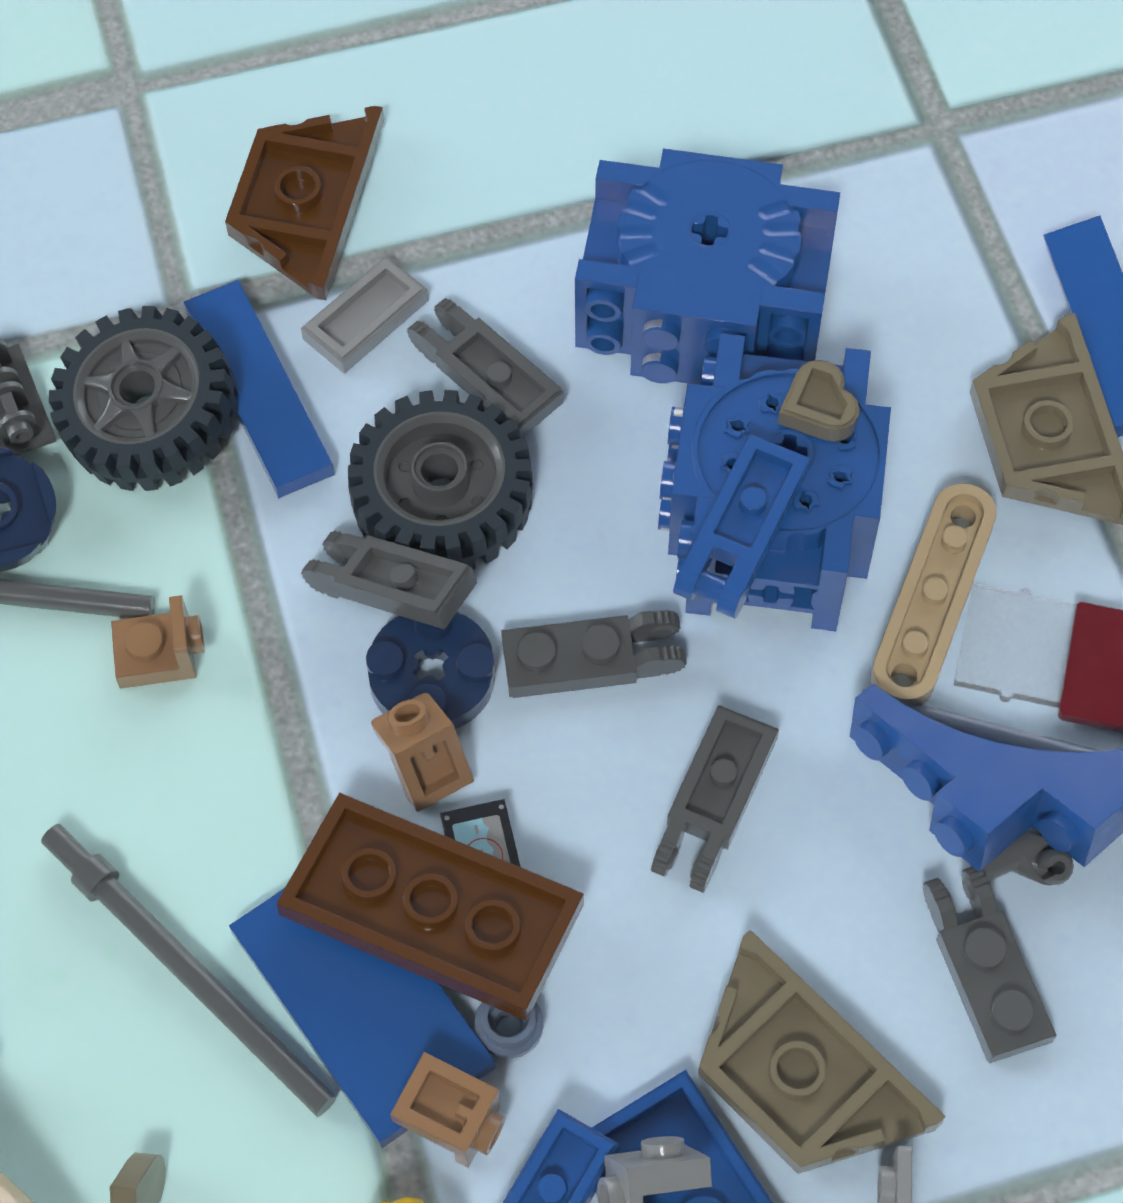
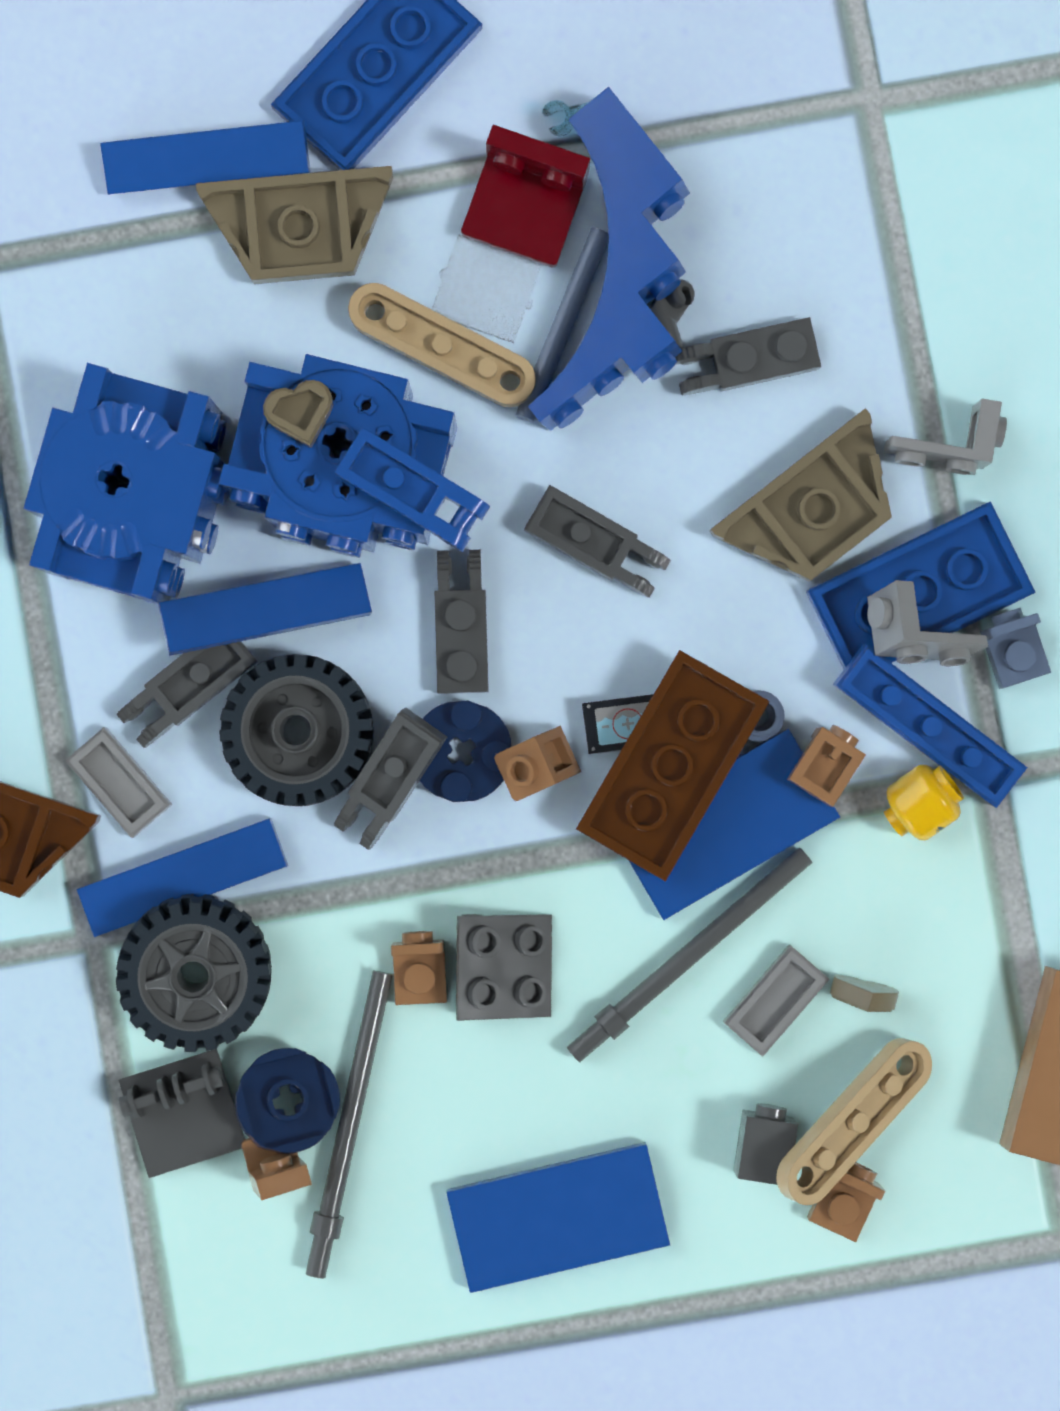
camera: 85 degrees left, 25 degrees up
none -> blue tile [158,563,372,656]
none -> dark grey hinge [456,914,552,1021]
none -> light grey tile [723,944,830,1057]

